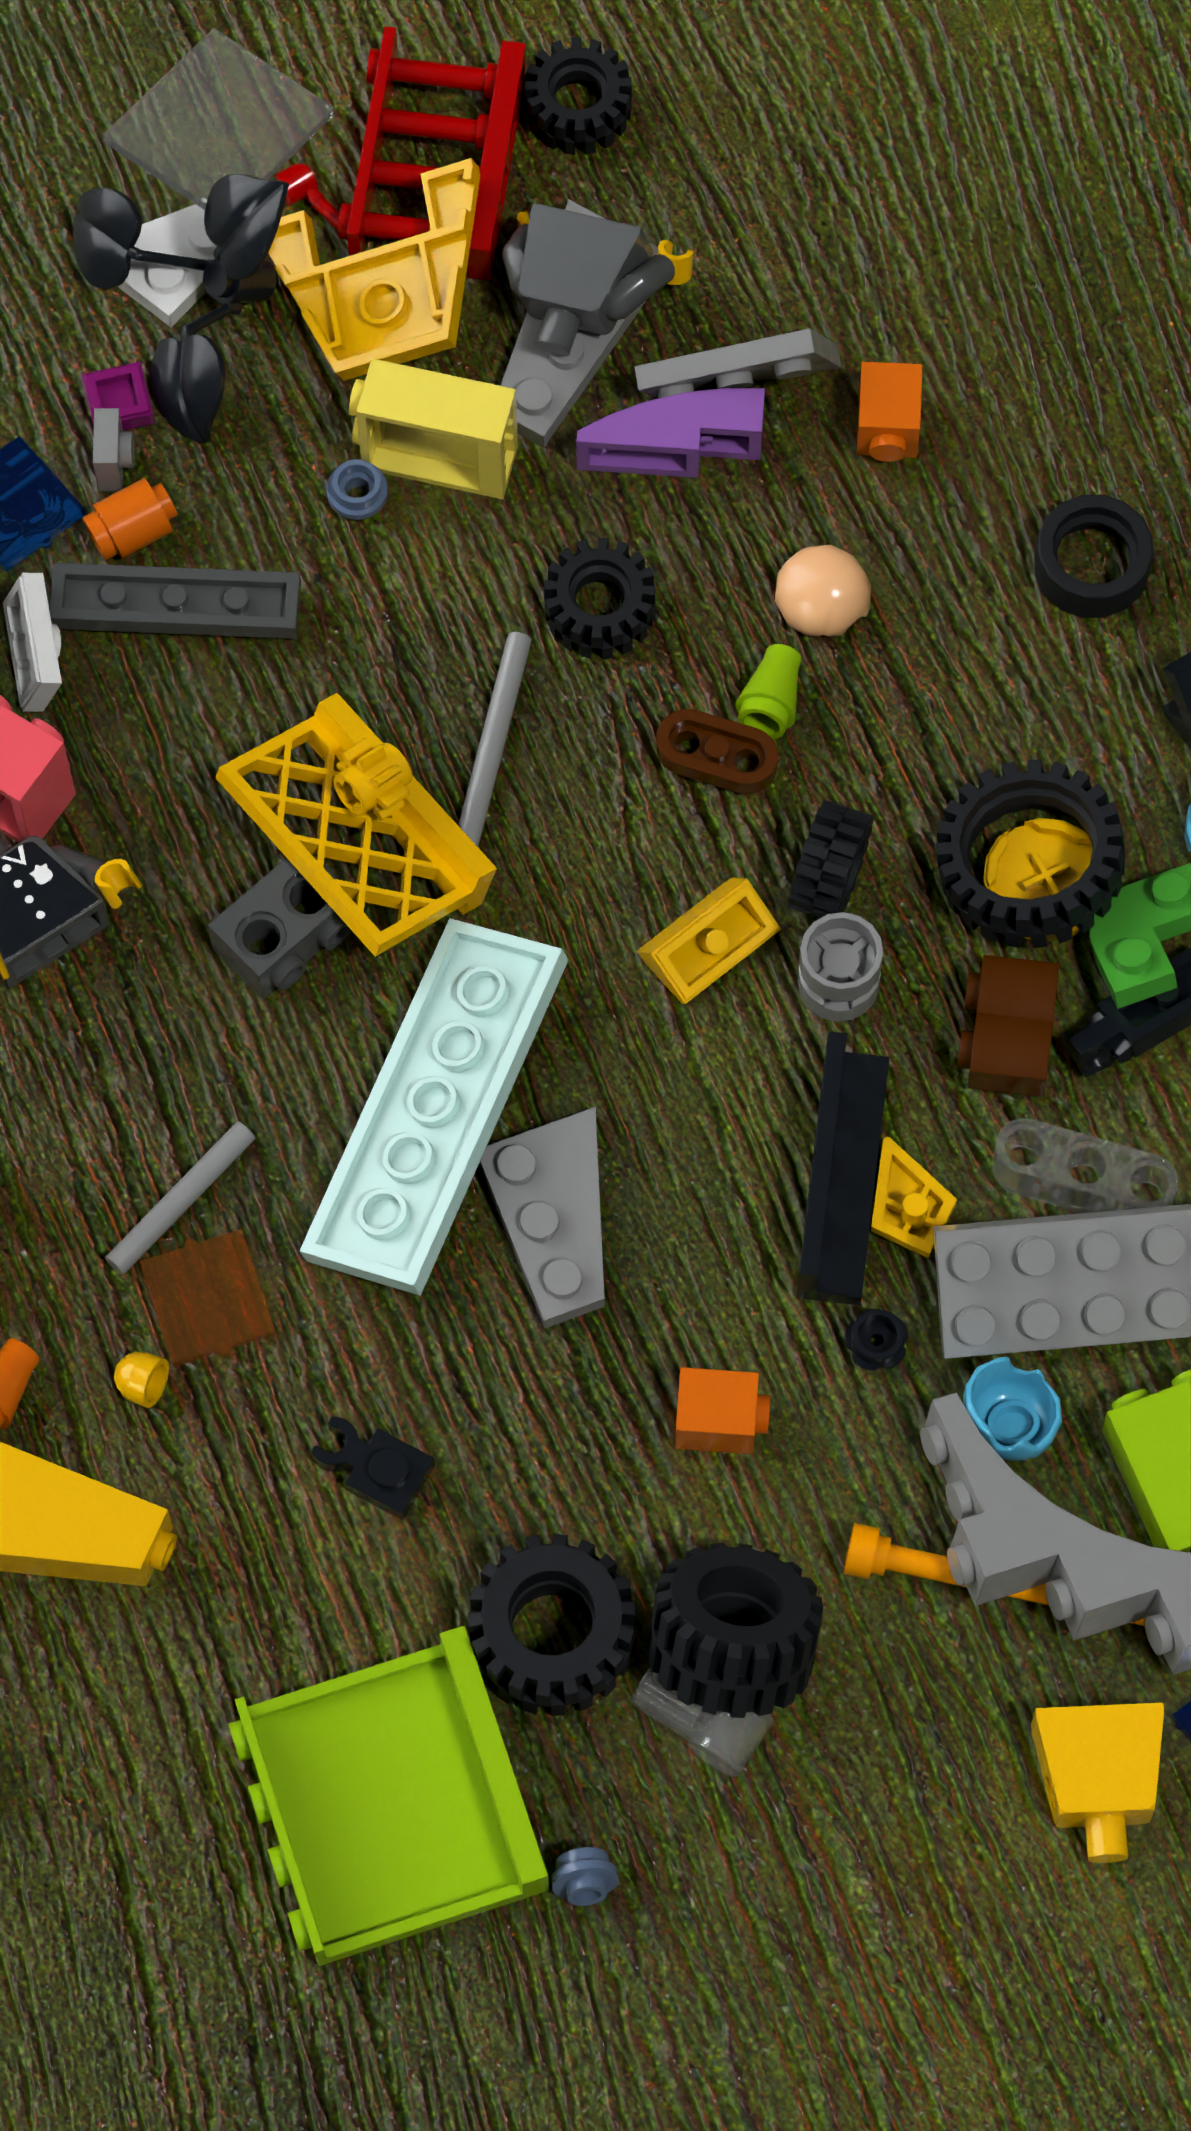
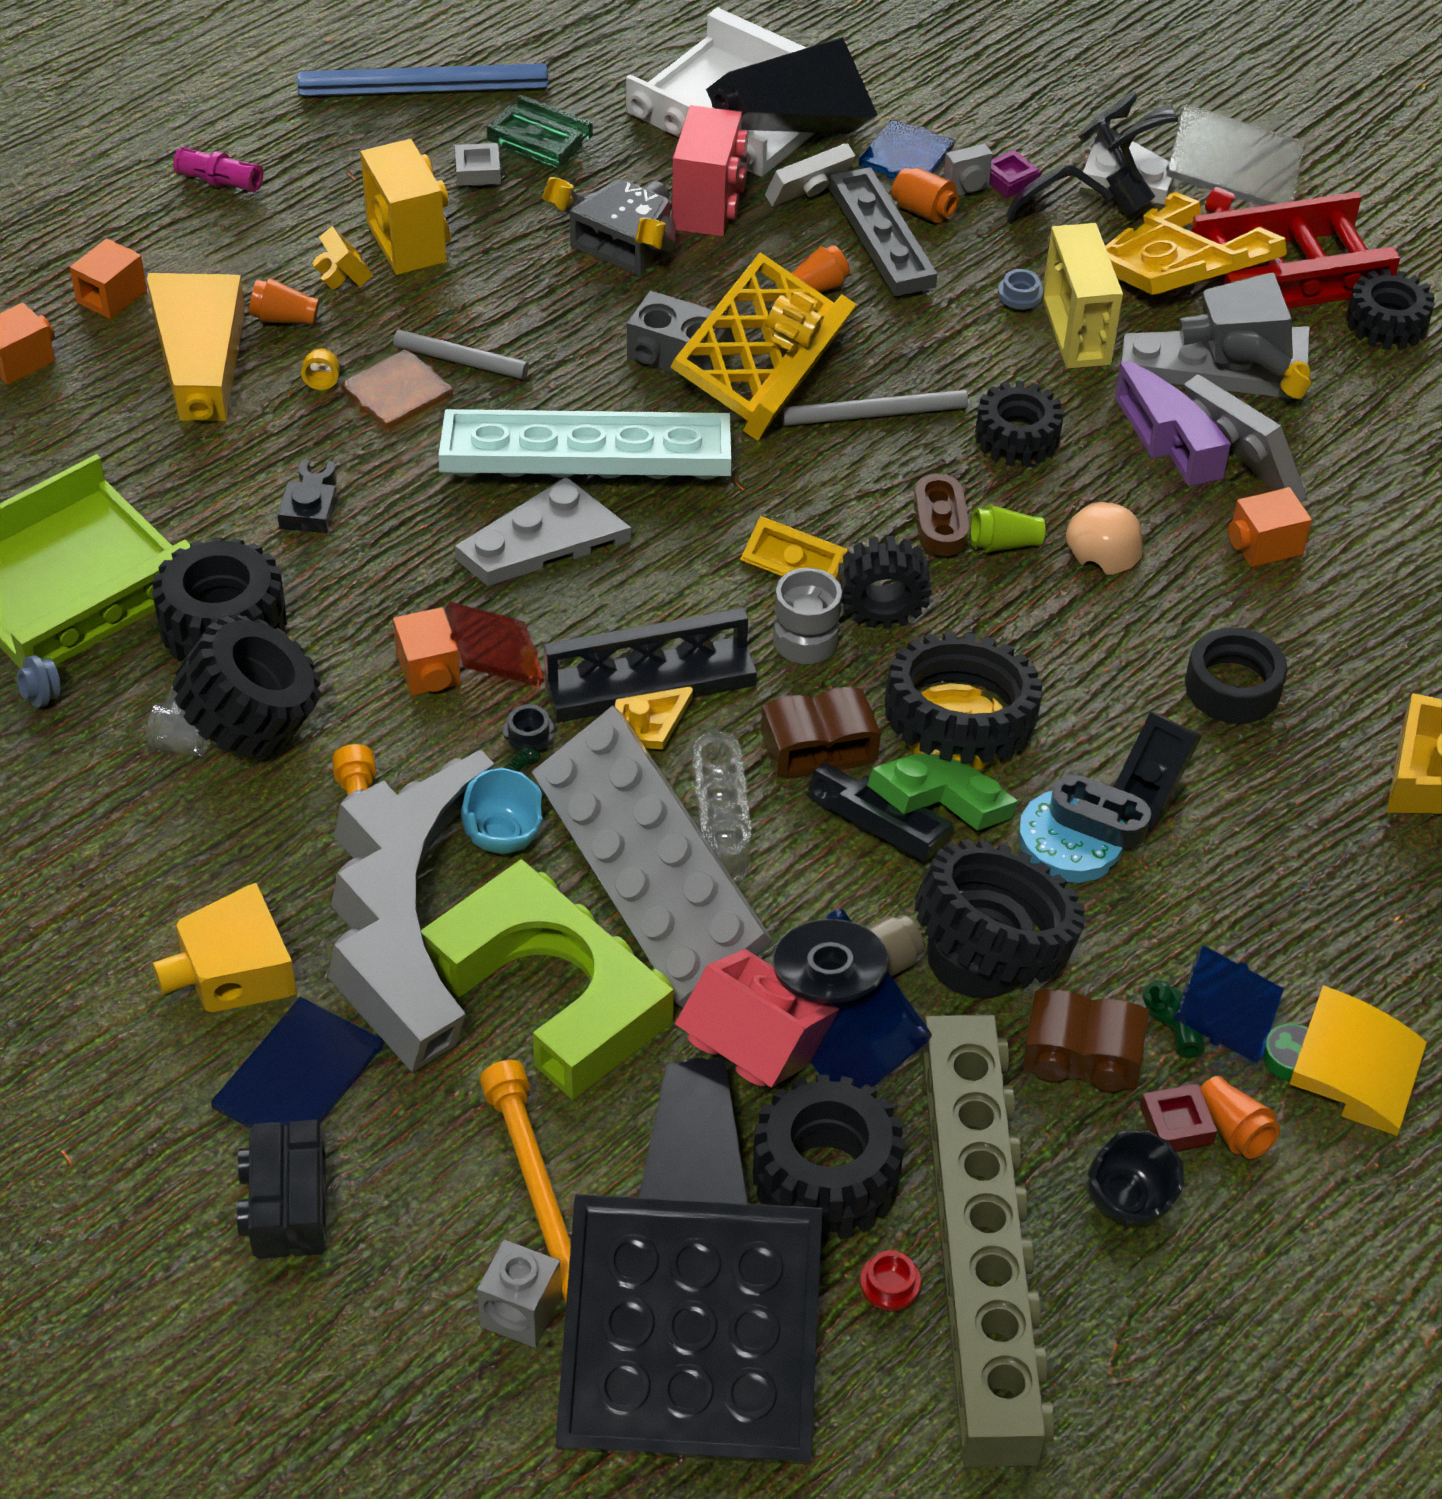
camera: 65 degrees right, 20 degrees down
none -> clear red piece [445,602,545,687]
none -> dark green leg [504,748,540,772]
none -> orange cone [792,245,850,293]

